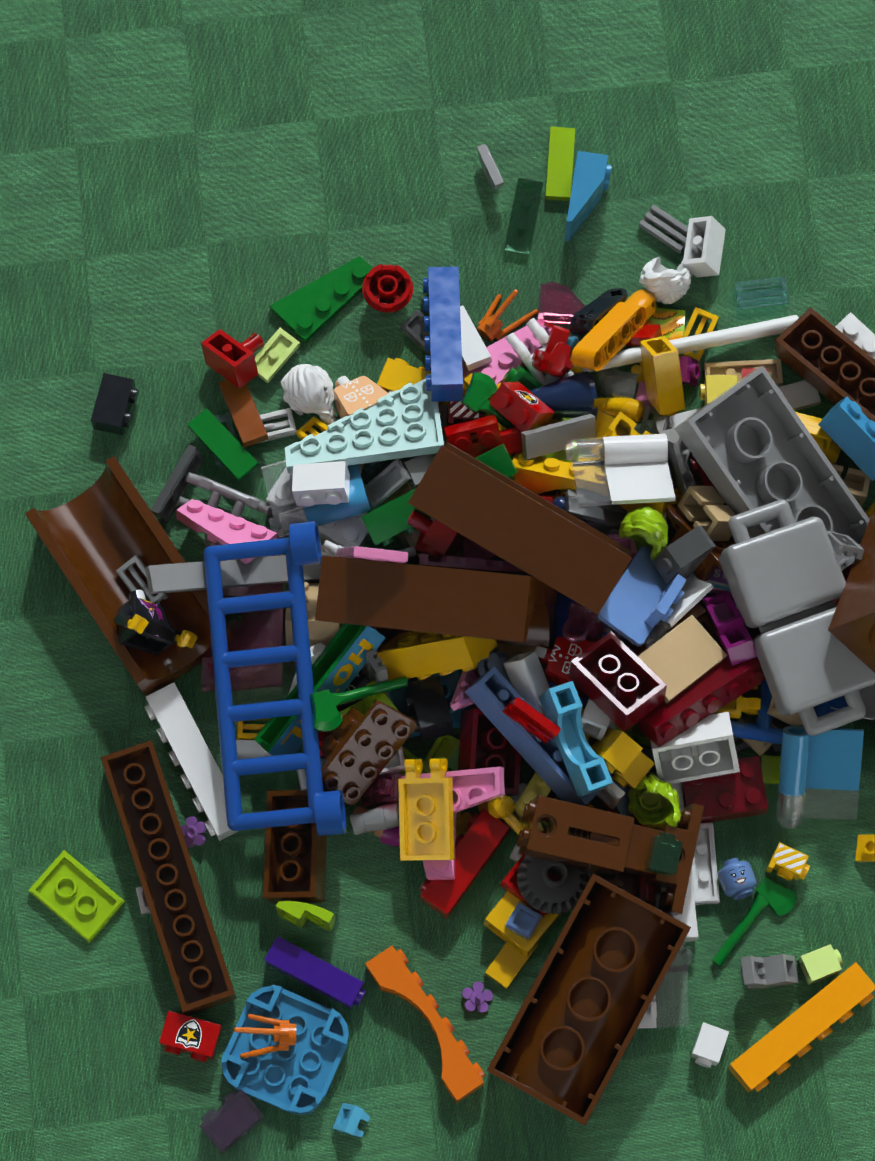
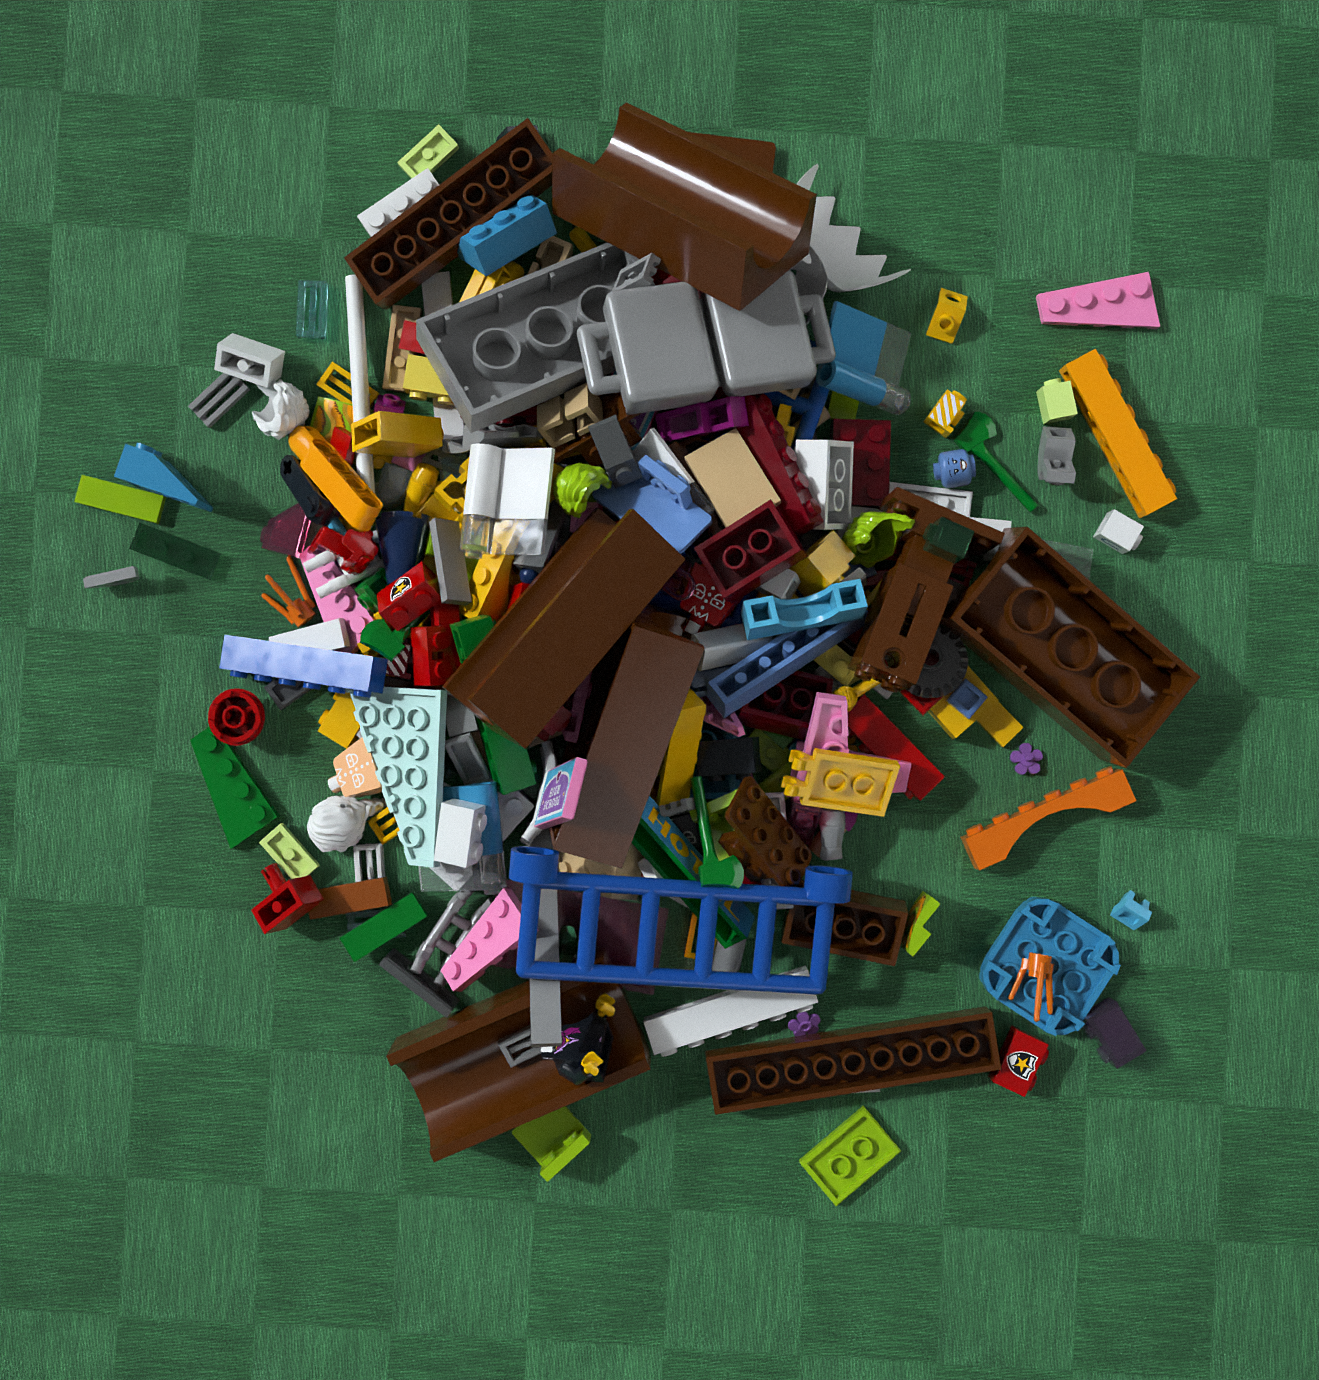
camera: 75 degrees left, 15 degrees up
black brick [91,373,139,435] -> none
dark purple brick [264,936,366,1010] -> none
red tile [502,697,561,744] -> none
none -> lime bracket [512,1106,592,1182]

